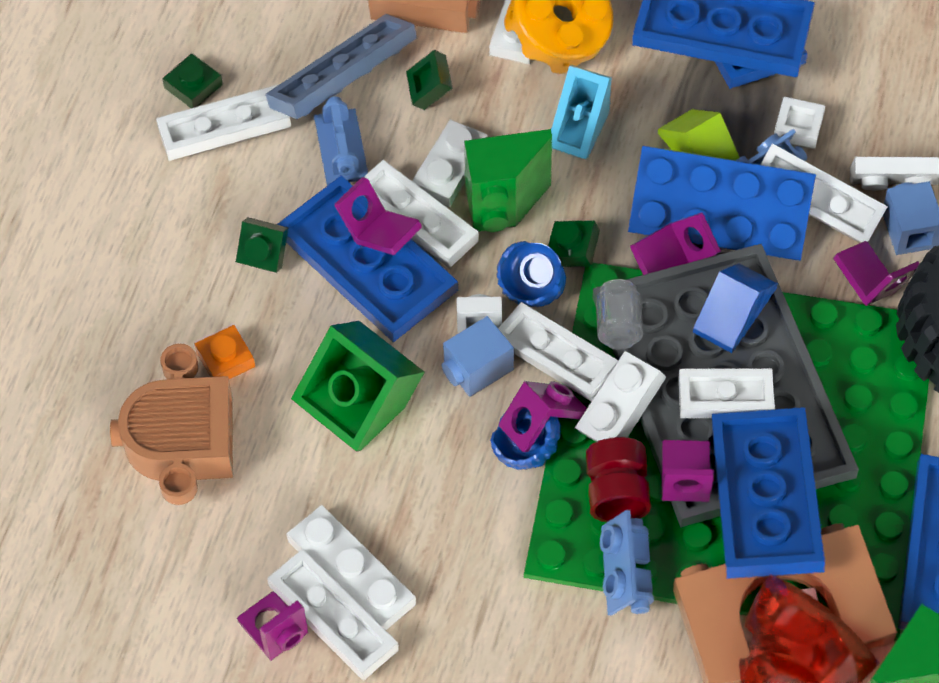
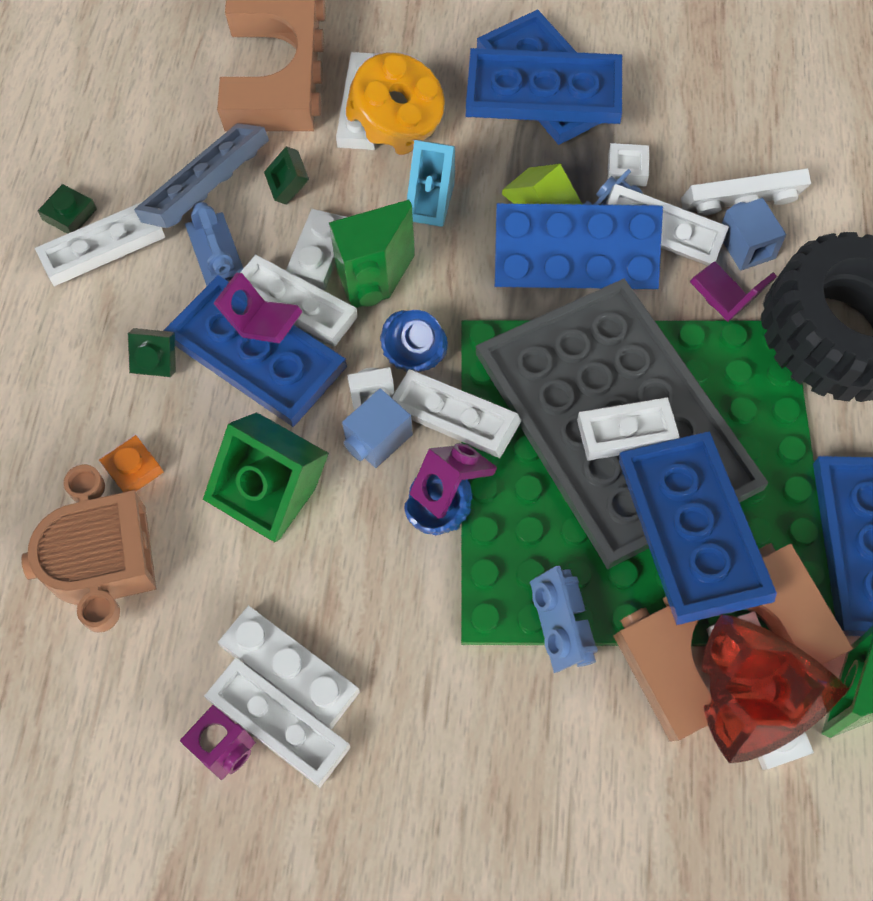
camera: 10 degrees left, 5 degrees up
dark green plate [548,221,600,267] -> none
white plate [575,351,666,442] -> none
dark red wheel [586,437,651,522] -> none
clear brick [596,279,643,350] -> none
magenta bracket [630,212,720,275] -> none
magenta bracket [662,440,713,502] -> none
slope [693,263,778,353] -> none

